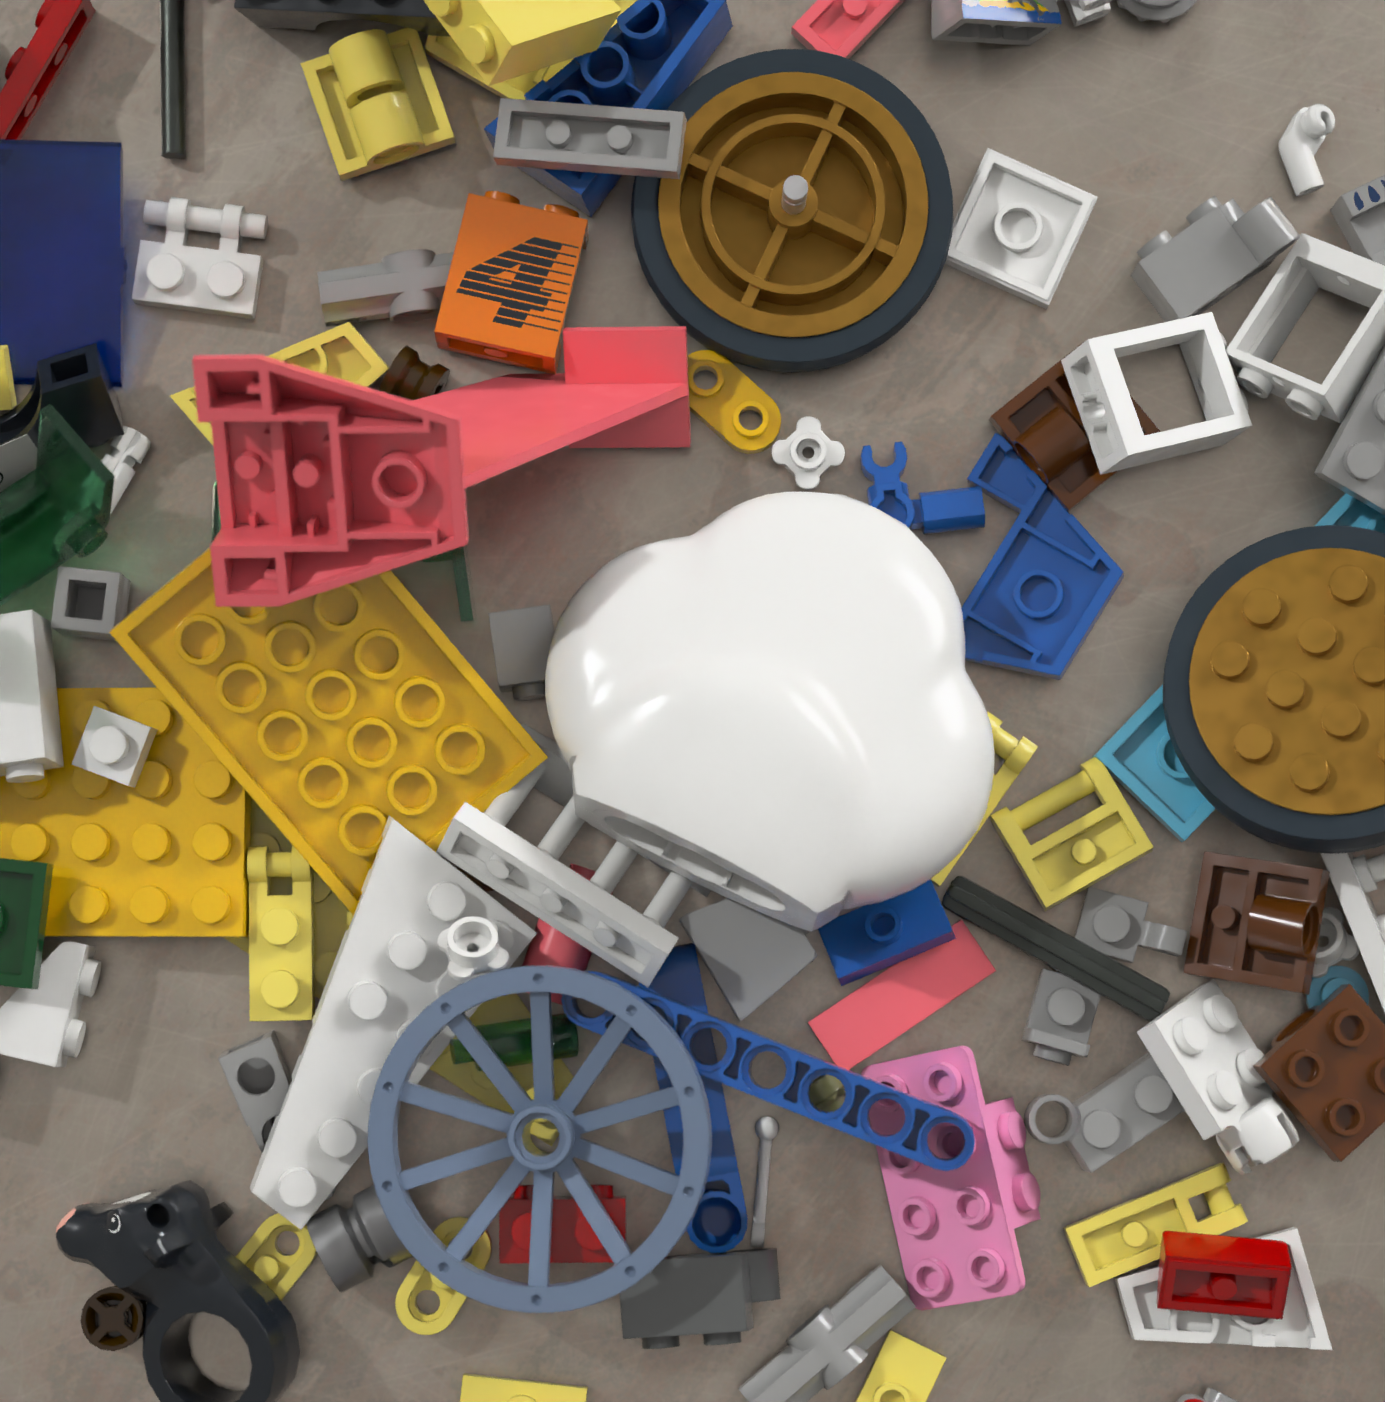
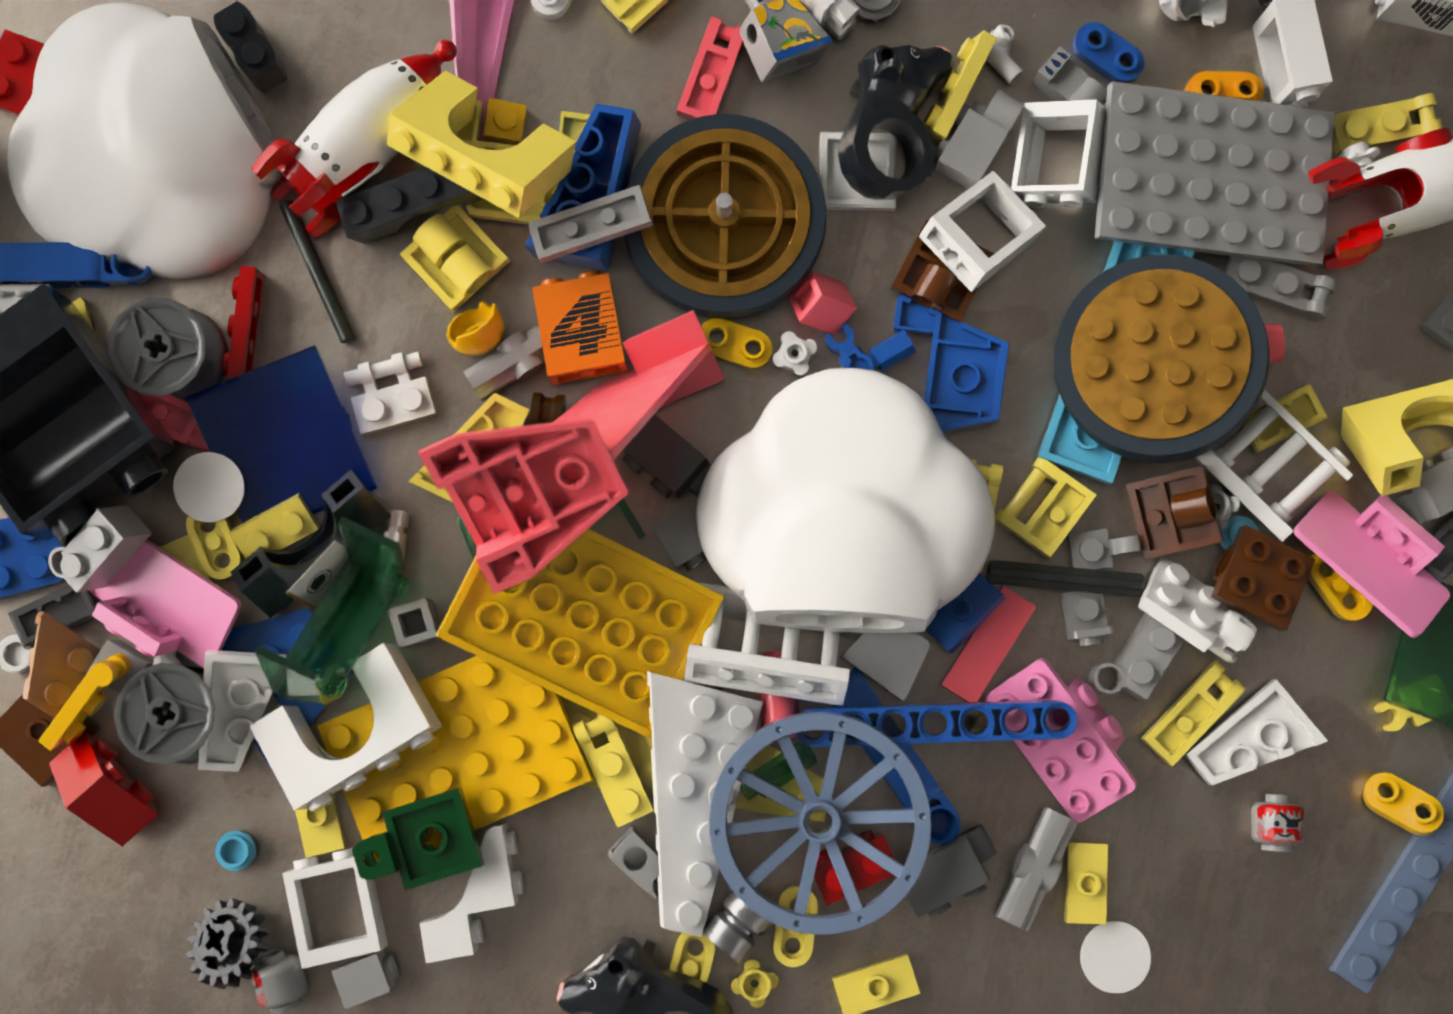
camera: 20 degrees left, 0 degrees up
white plate [72,706,158,788] -> none
white plate [438,916,509,981] -> none
white hinge [750,1116,779,1248] -> none
red slope [1156,1231,1292,1319] -> none
none -> yellow hair [446,301,505,356]
none -> dark grey hinge [621,414,712,499]
none -> light yellow plate [731,959,779,1008]
none -> coral panel [788,270,857,334]
none -> black animal [838,45,954,200]
none -> light yellow plate [923,30,997,145]

